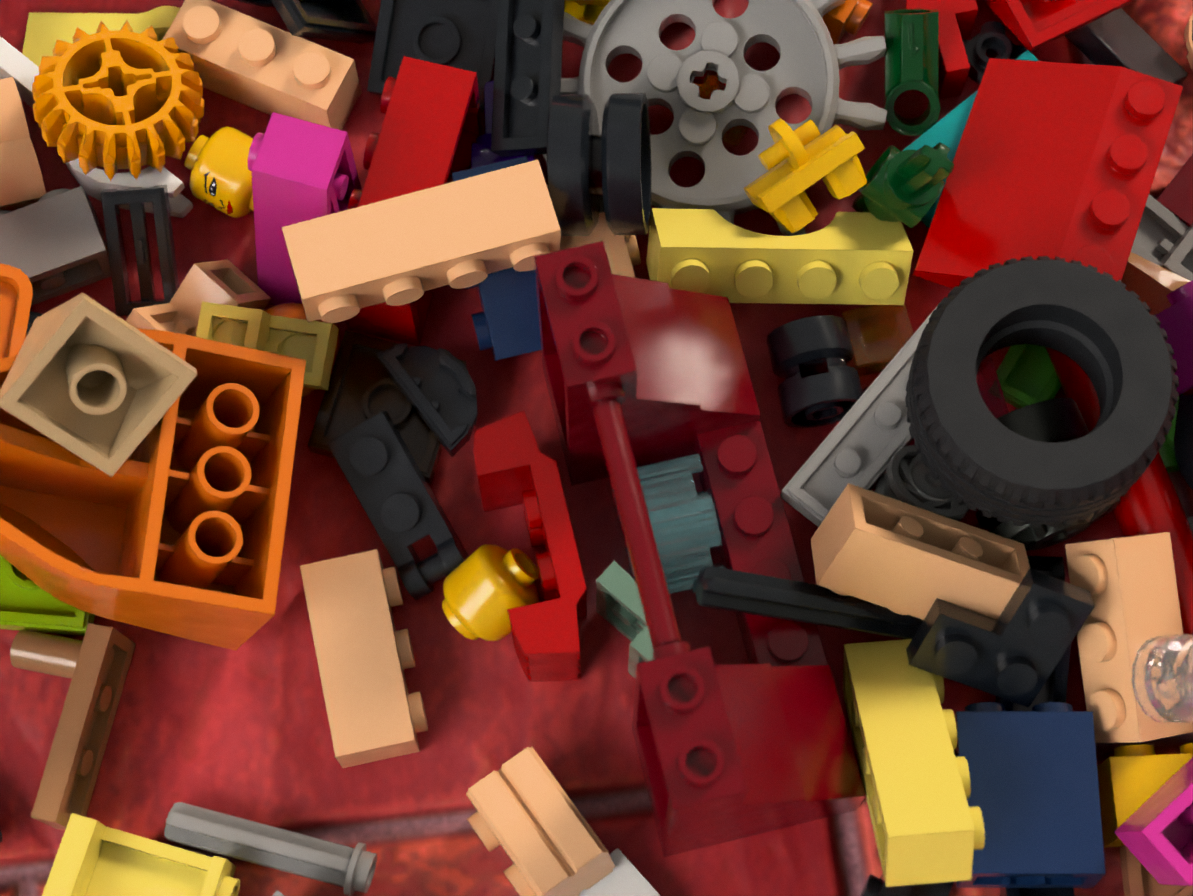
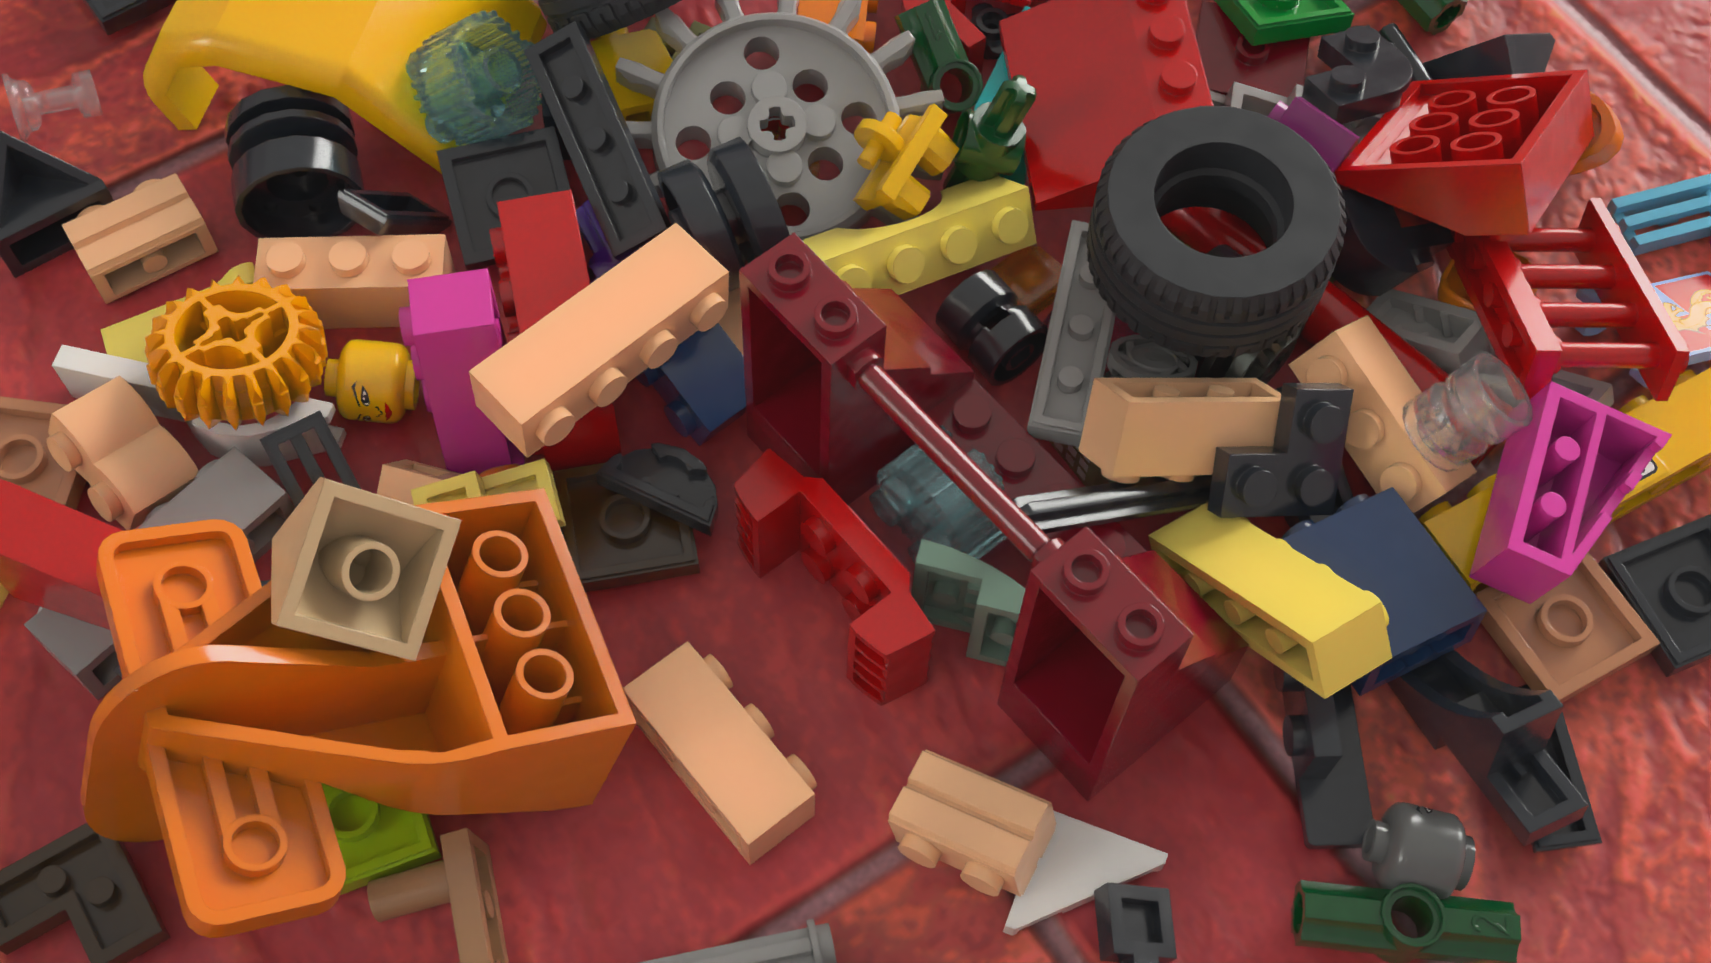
camera: 30 degrees left, 10 degrees down
black plate [327,411,469,600] -> none
yellow head [442,544,540,641] -> none

